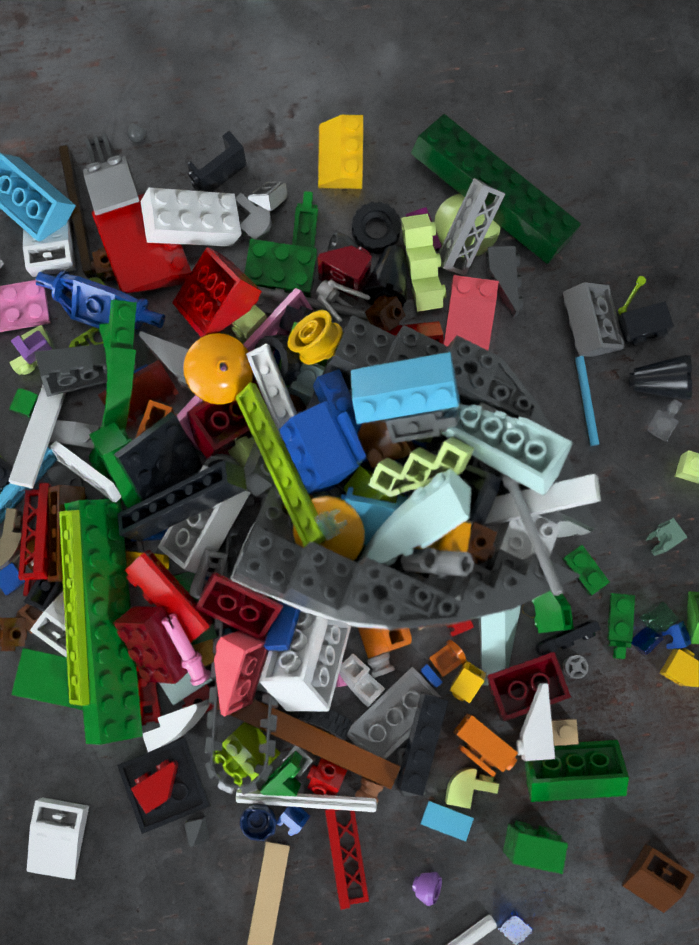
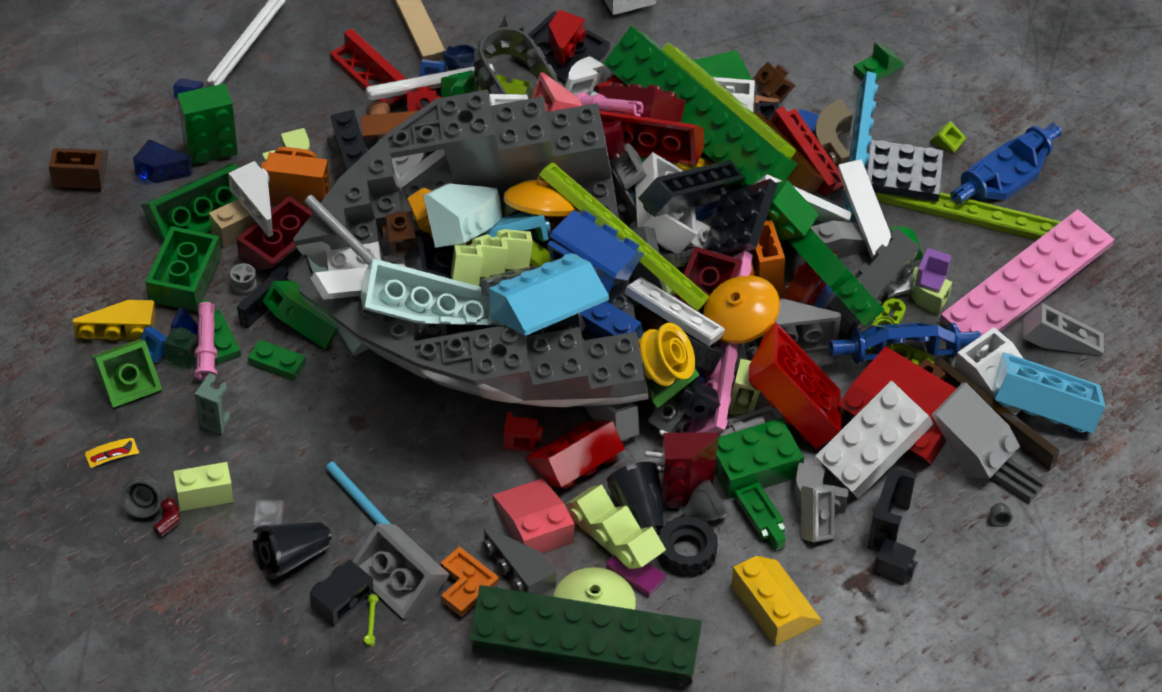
camera: 150 degrees right, 30 degrees down
clear light blue tile [314,509,348,540] -> none
reddish brown brick [365,295,406,331] -> none
light grey piece [401,548,474,576] -> none
medium lavender cone [412,872,442,906] -> none
medium azure tile [420,800,474,841] -> none
light grey fence [439,178,505,276] -> none
none -> clear blue slope [133,139,193,183]
none -> green brick [145,226,222,312]
none -> bright pink pin [194,302,218,380]
none -> orange plate [440,546,499,617]
none -> black brick [873,538,918,586]

